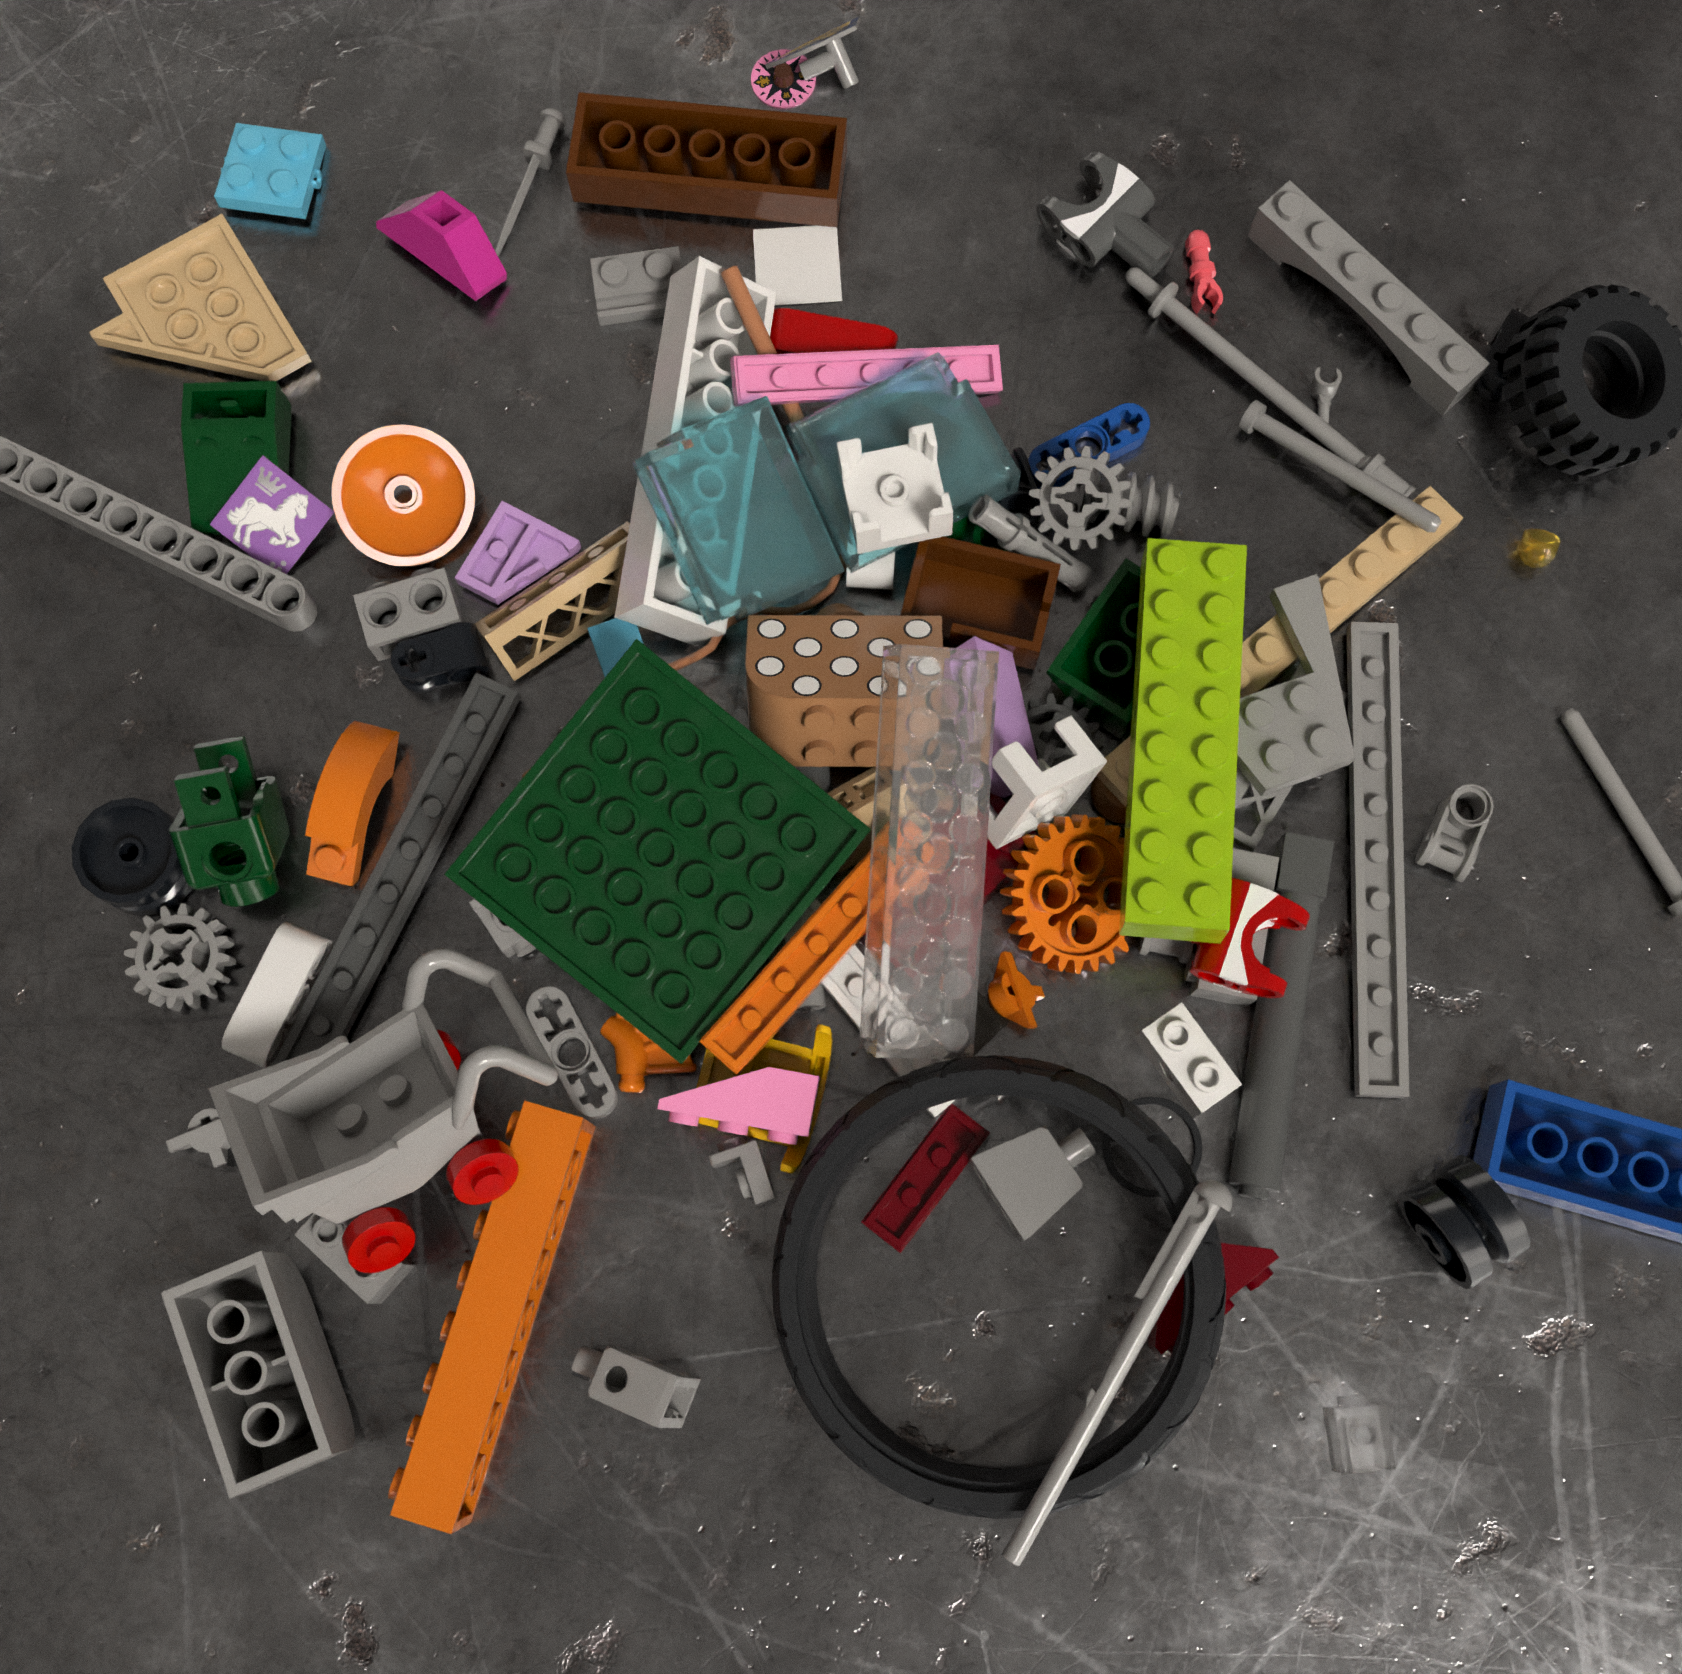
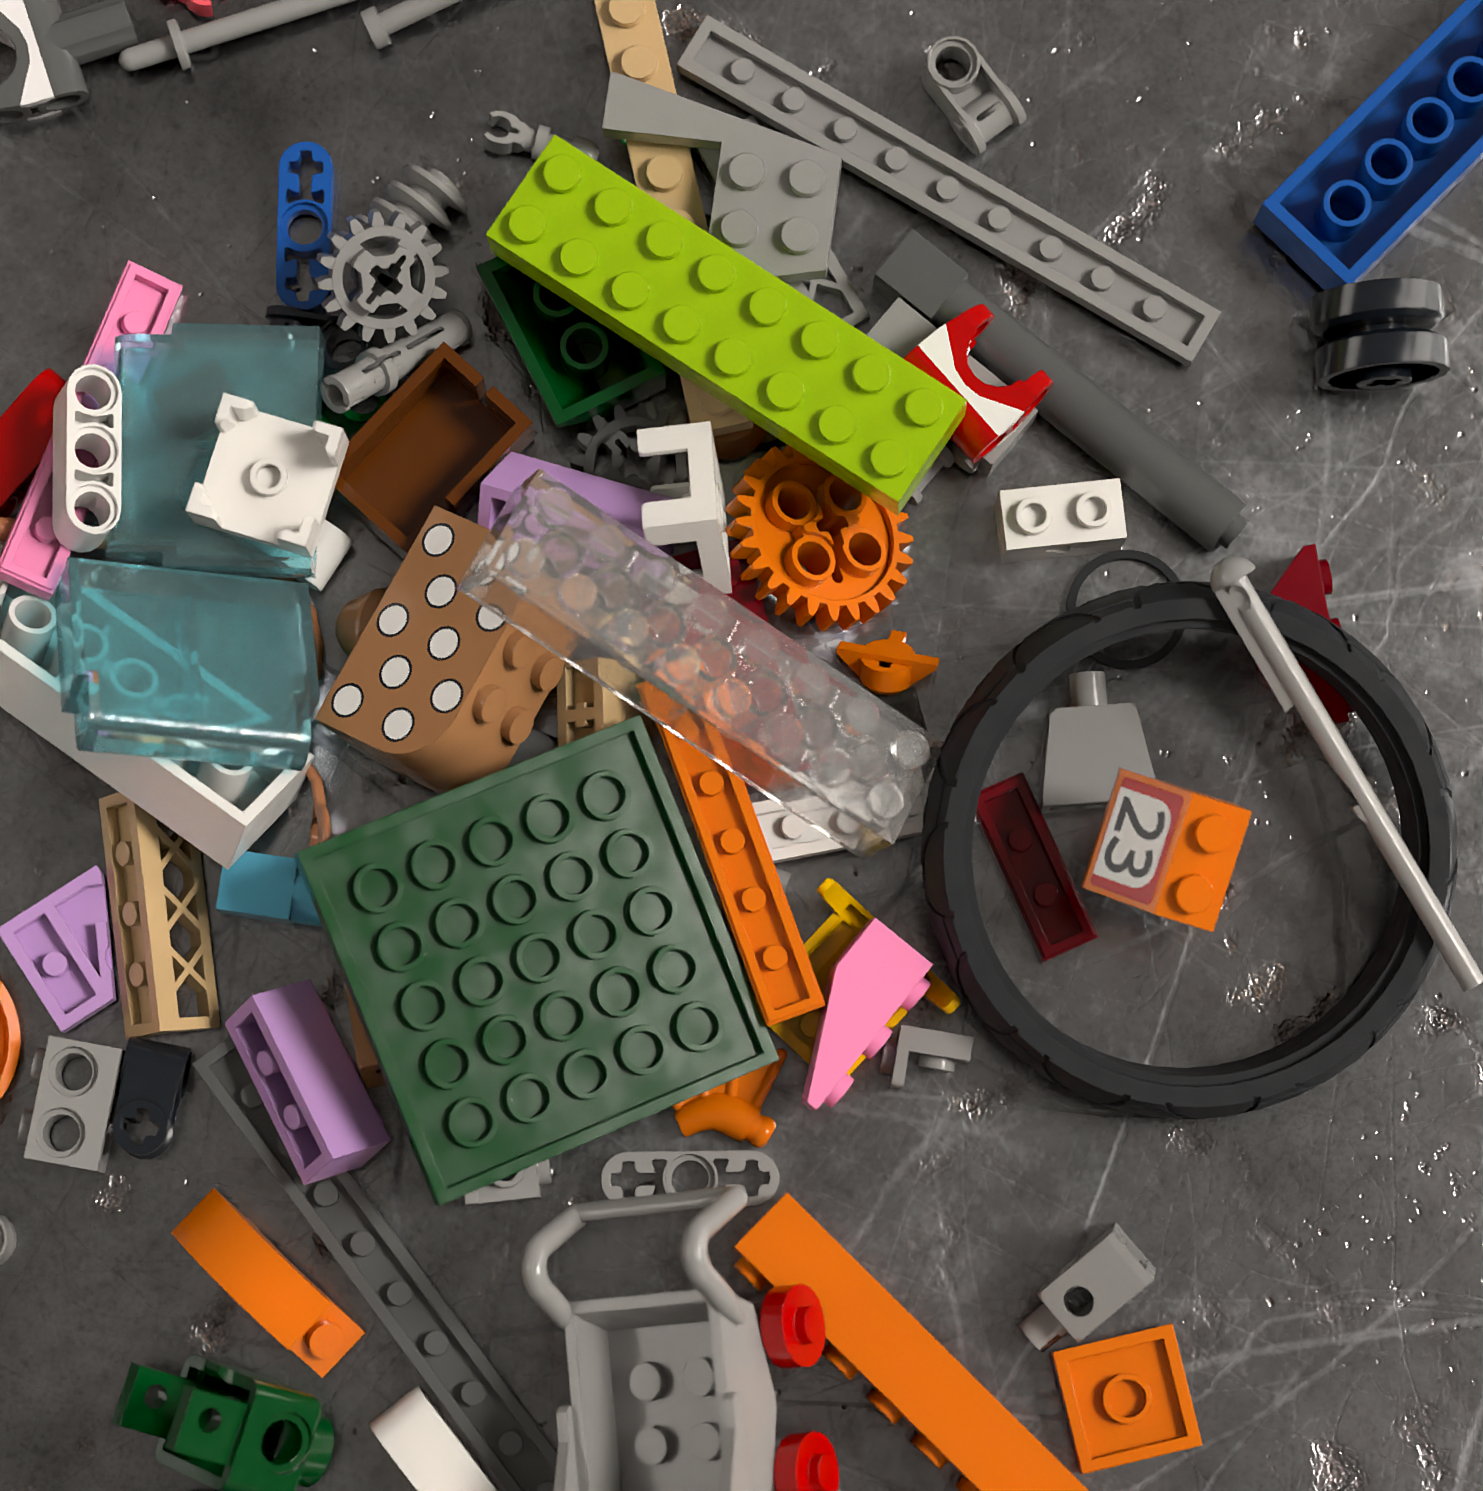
camera: 70 degrees left, 5 degrees up
none -> white beam [52,364,122,553]
none -> lavender brick [224,979,391,1185]
none -> light grey piece [482,110,599,162]
none -> orange plate [1051,1323,1203,1474]
none -> slope [1081,767,1252,932]

